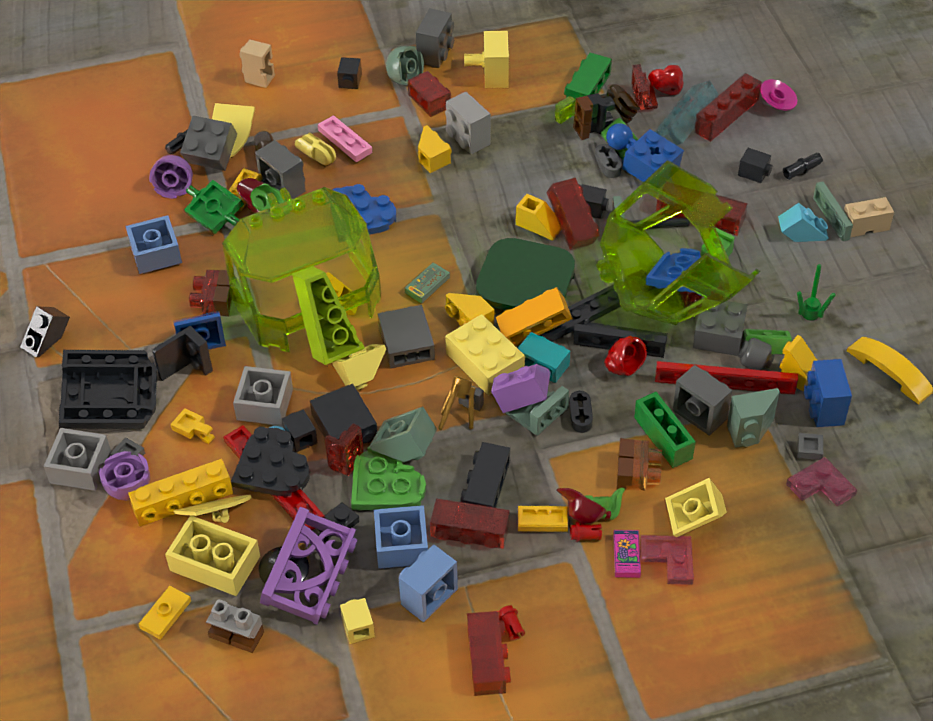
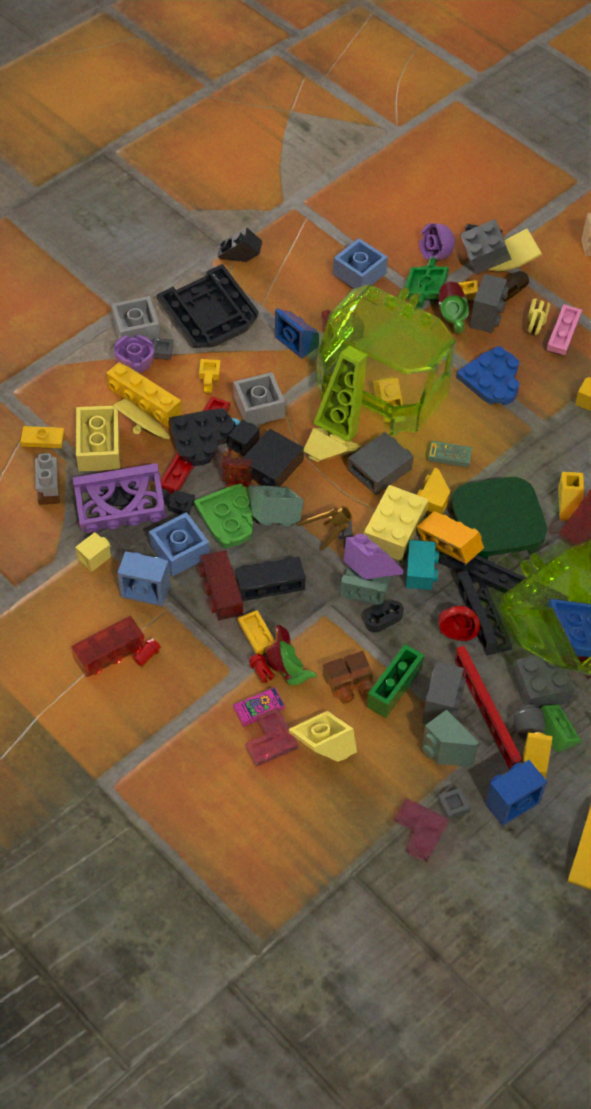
camera: 60 degrees right, 5 degrees up
black bracket [152,326,213,381] -> none

